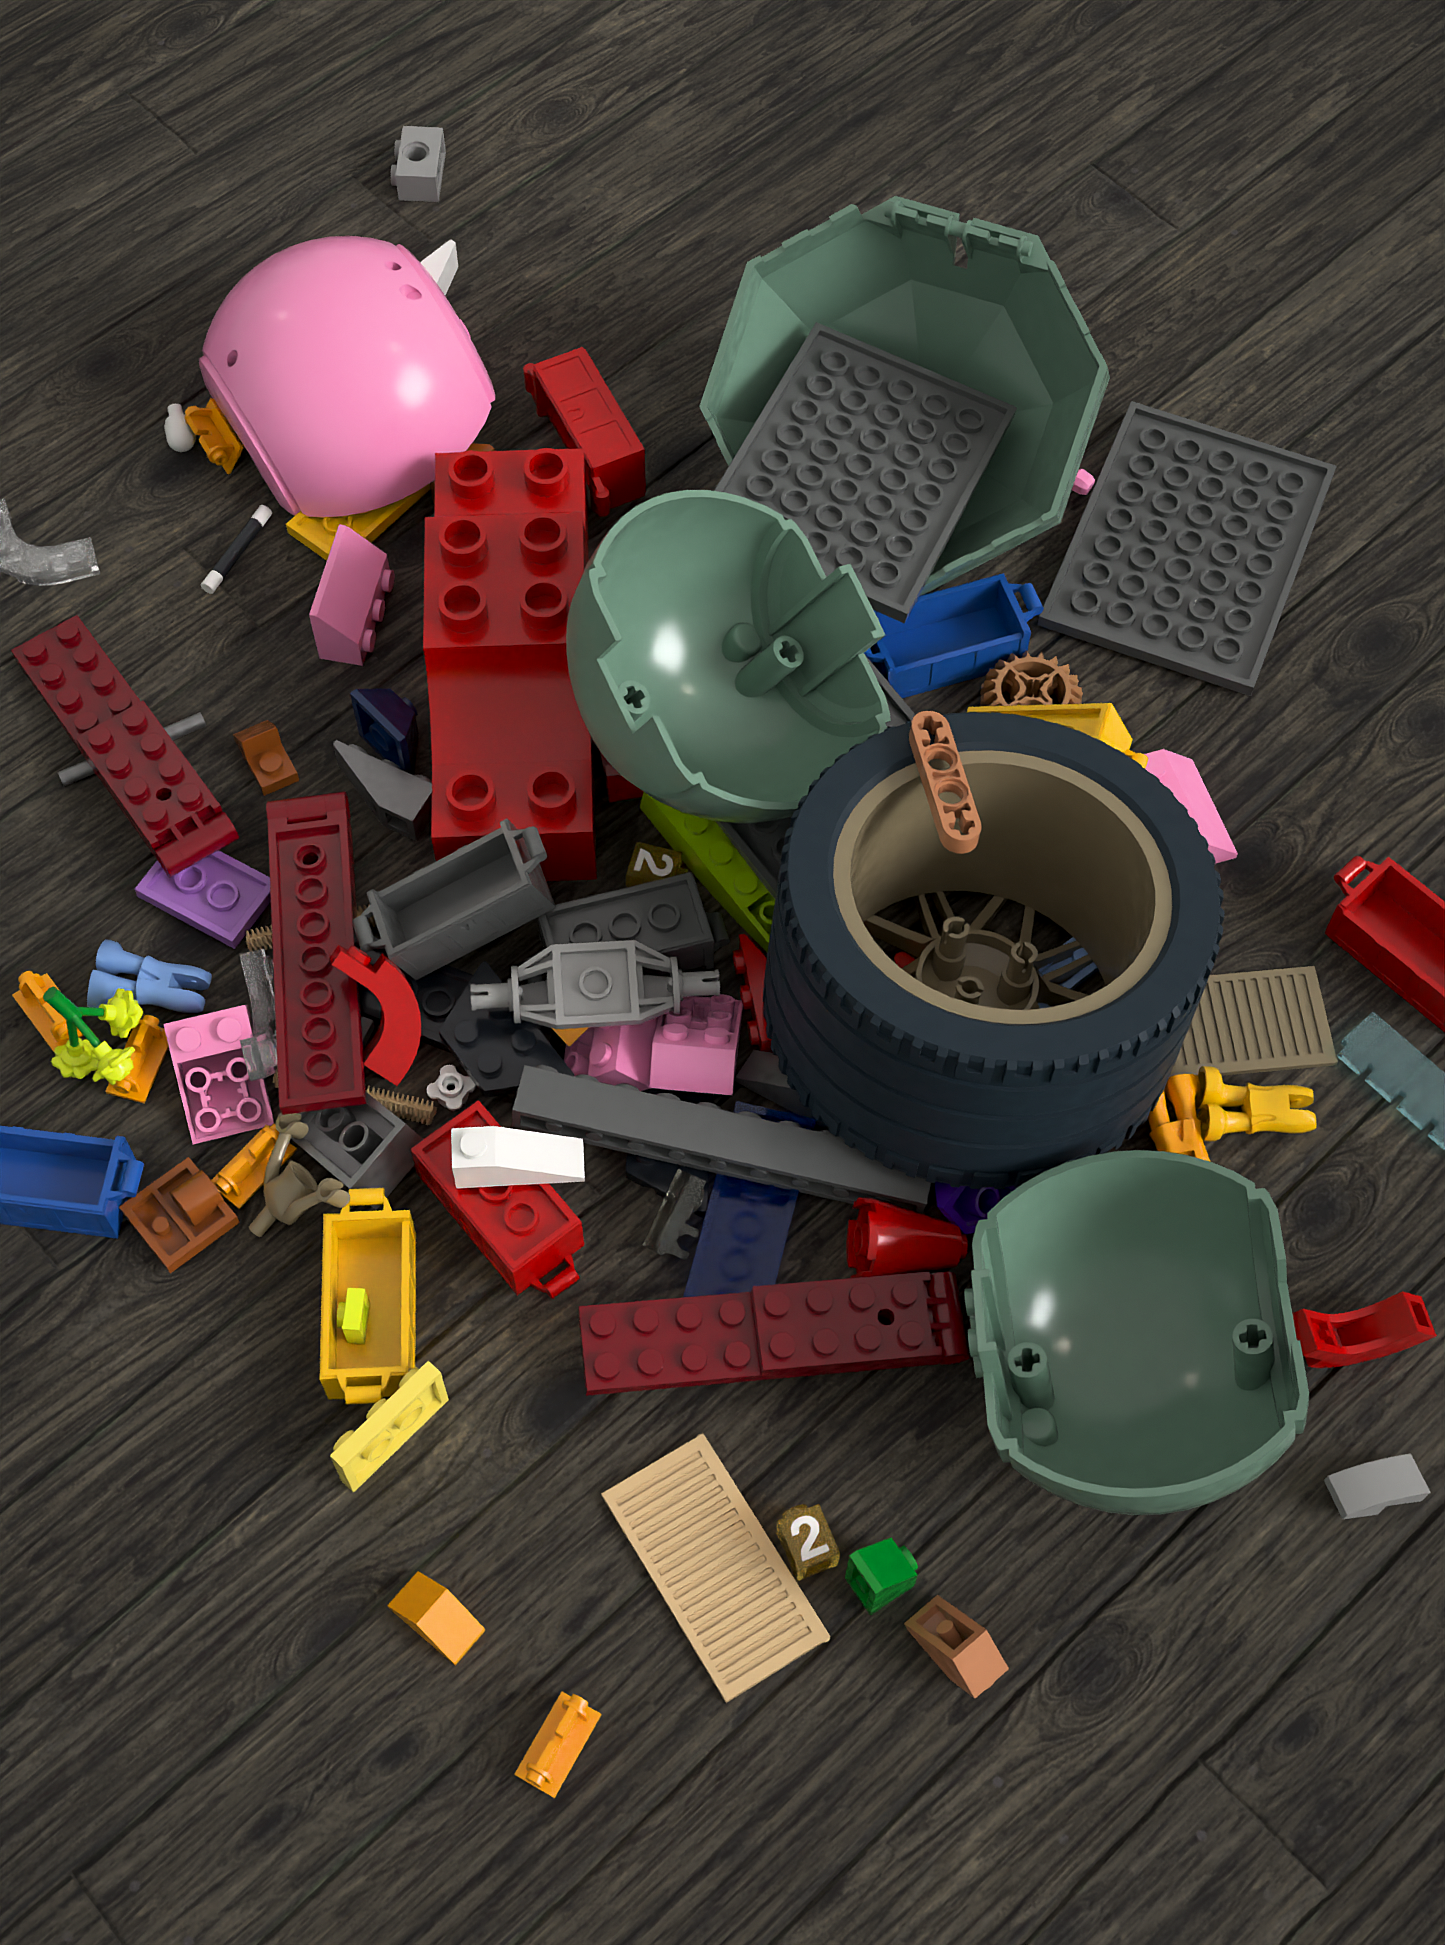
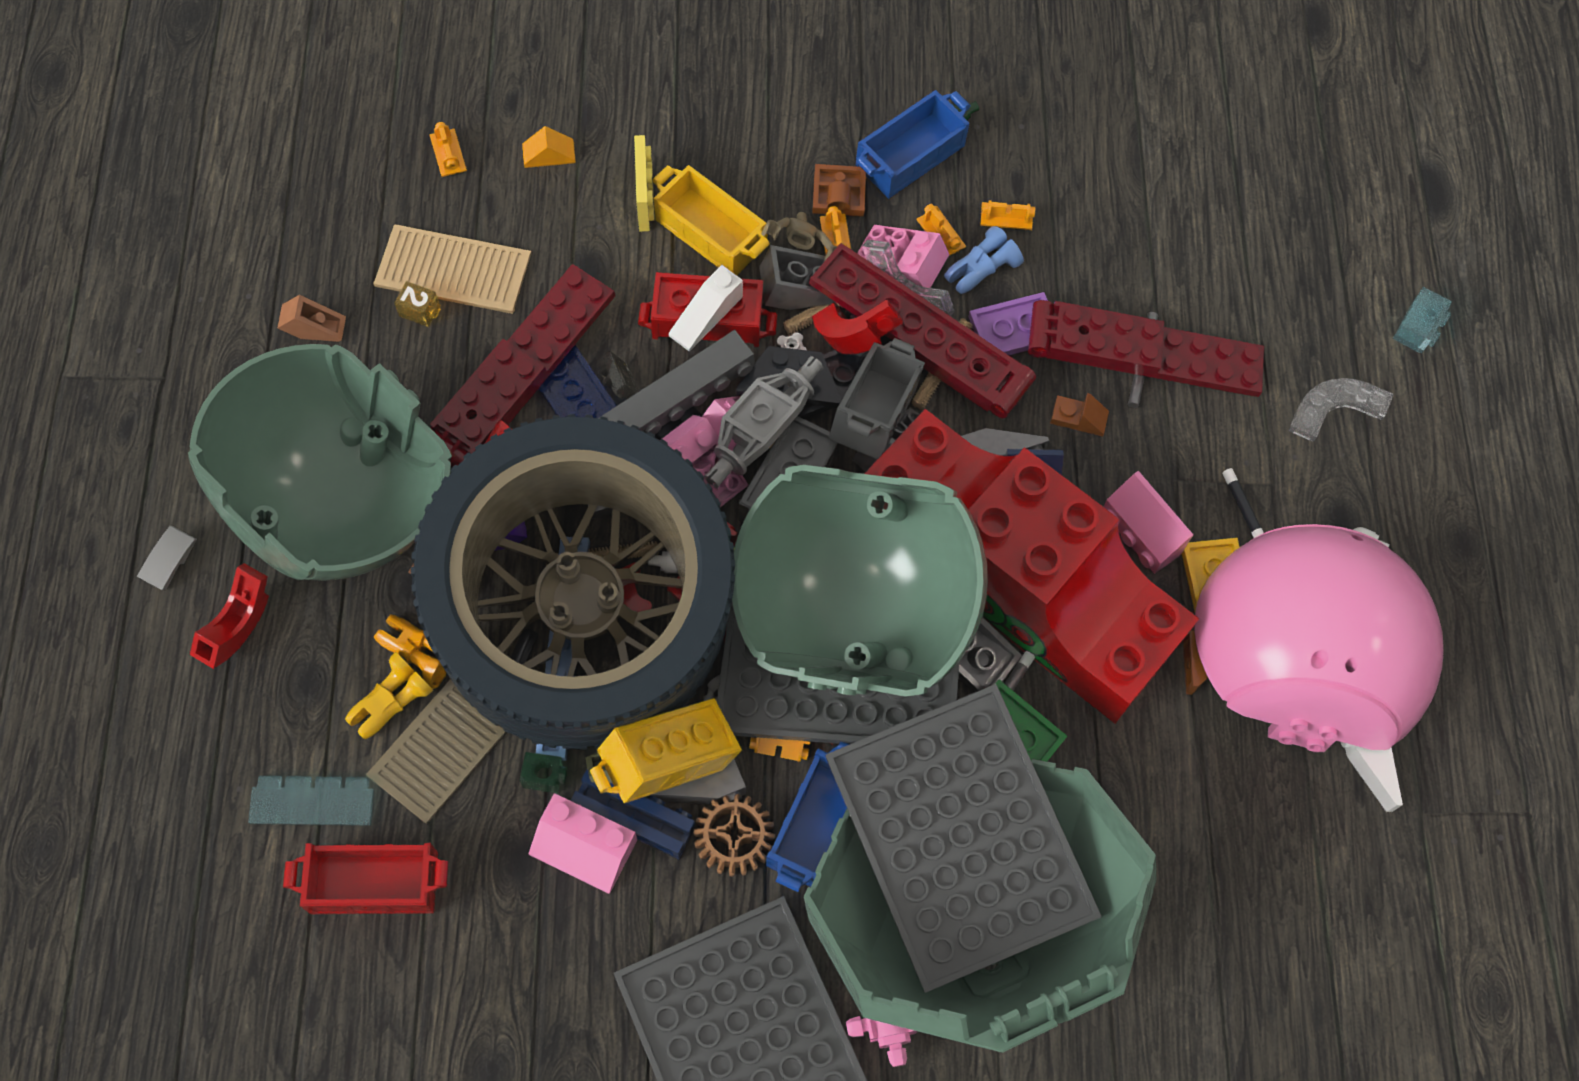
camera: 130 degrees right, 5 degrees up
neon yellow plant [43,987,143,1085] -> none
neon yellow plate [337,1288,370,1344] -> none
light grey brick [391,126,446,202] -> none
red container [523,347,646,517] -> none
green slope [845,1537,918,1616] -> none
nougat beam [909,711,981,854] -> none

